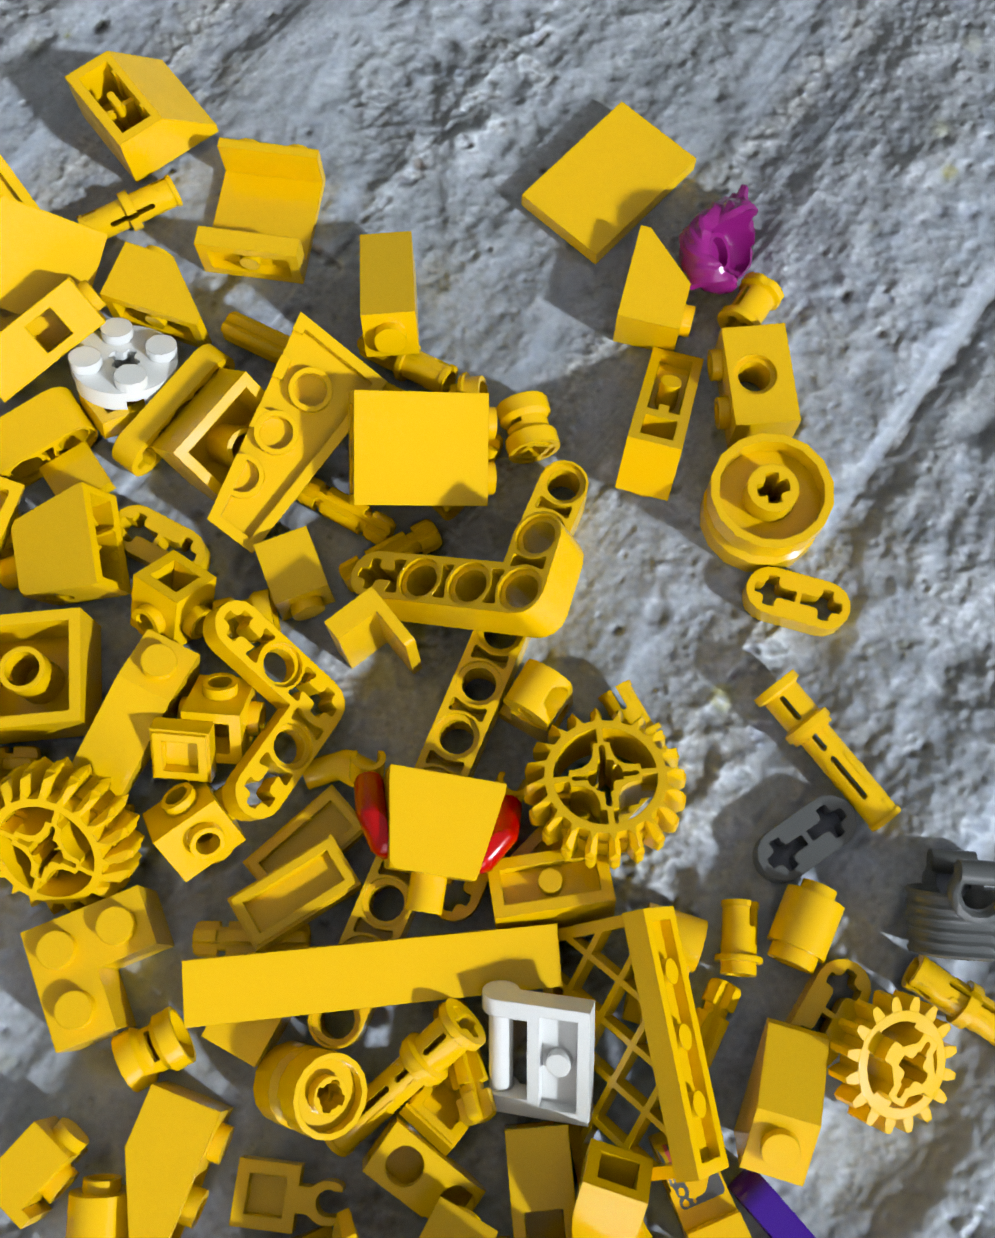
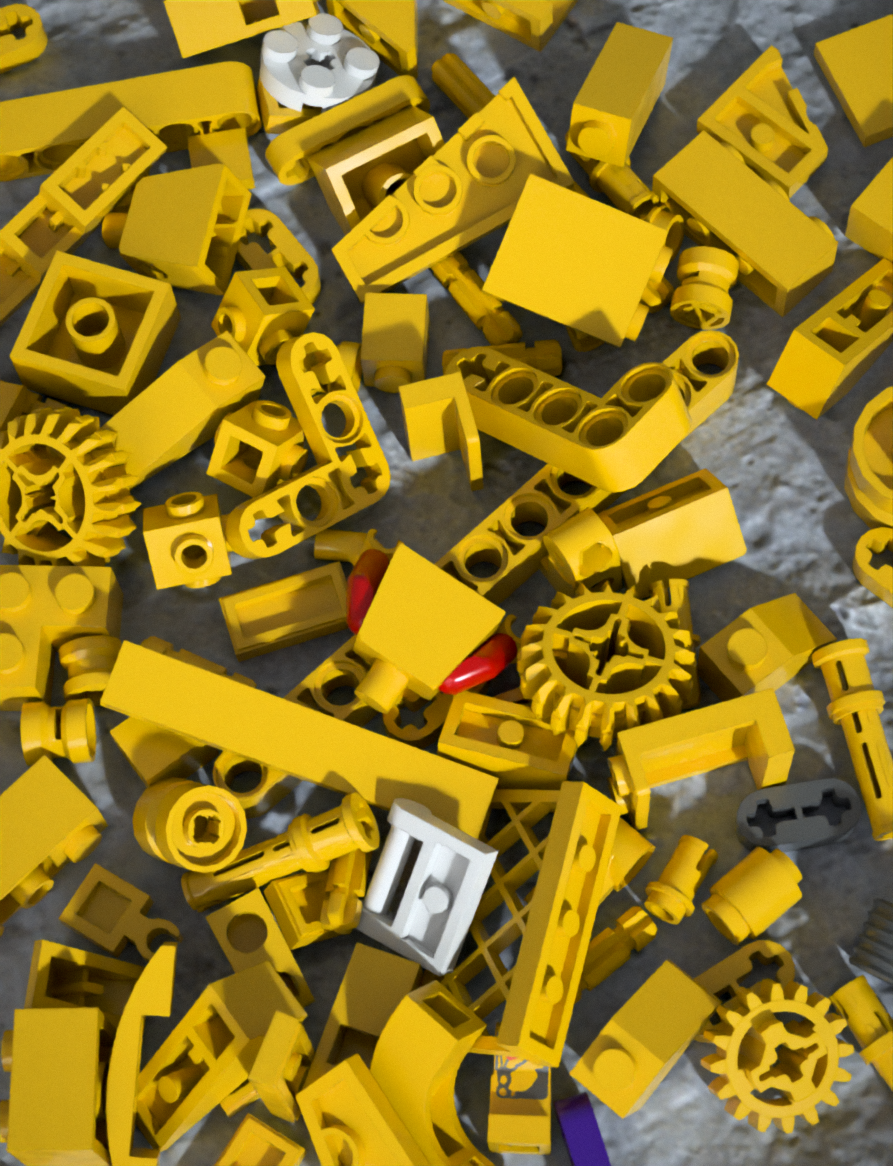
camera: 30 degrees right, 5 degrees down
yellow tile [149,717,217,783] -> none
yellow tile [227,834,363,952] -> none
none -> yellow wheel [58,635,122,706]
none -> yellow panel [597,468,747,600]
none -> yellow panel [607,688,795,831]
none -> yellow brick [652,130,838,318]
none -> yellow wing [696,45,828,199]
none -> yellow slope [697,593,837,702]

